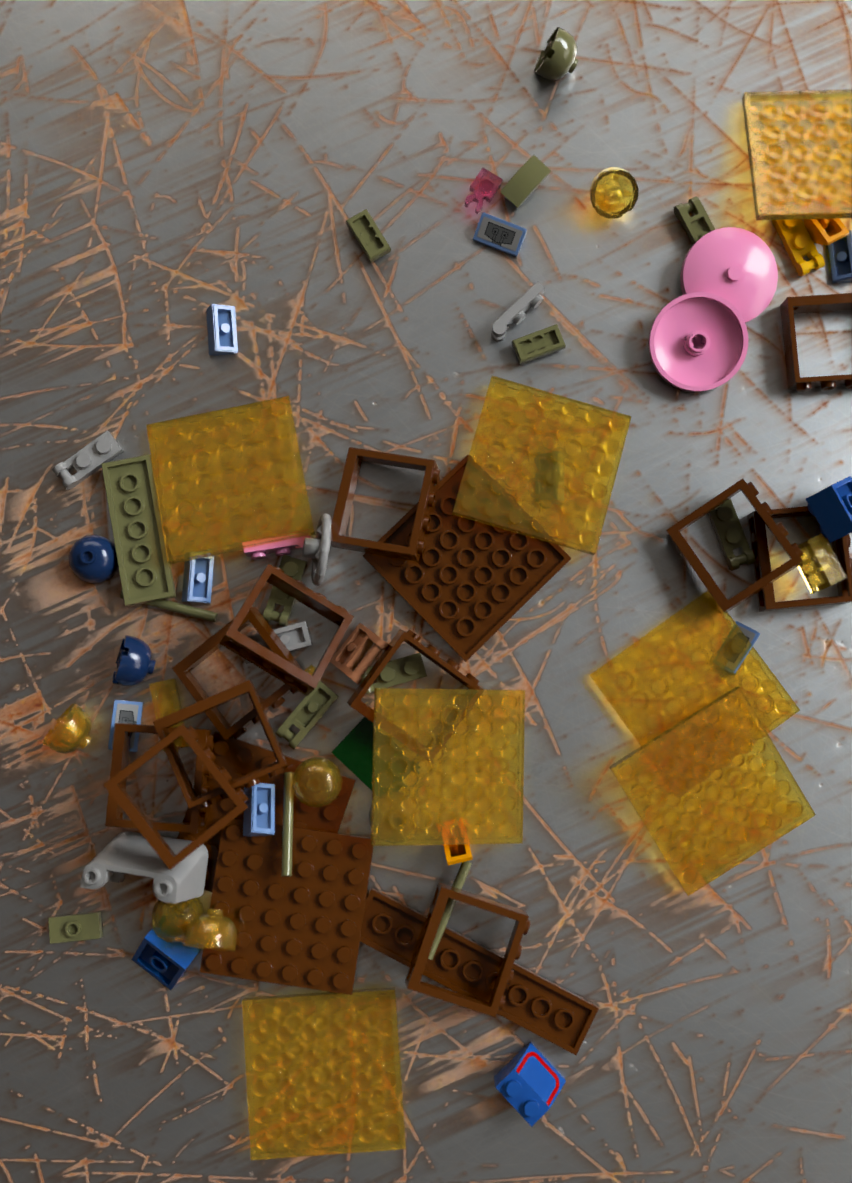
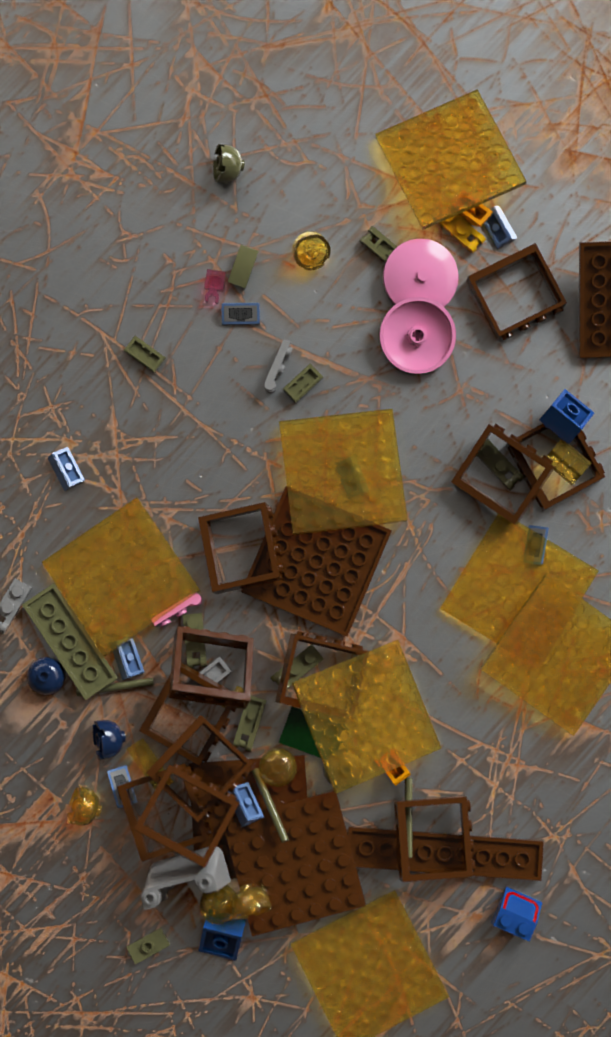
camera: 25 degrees left, 0 degrees up
light grey piece [302,513,332,586] -> none
nougat plate [330,623,389,685] -> none

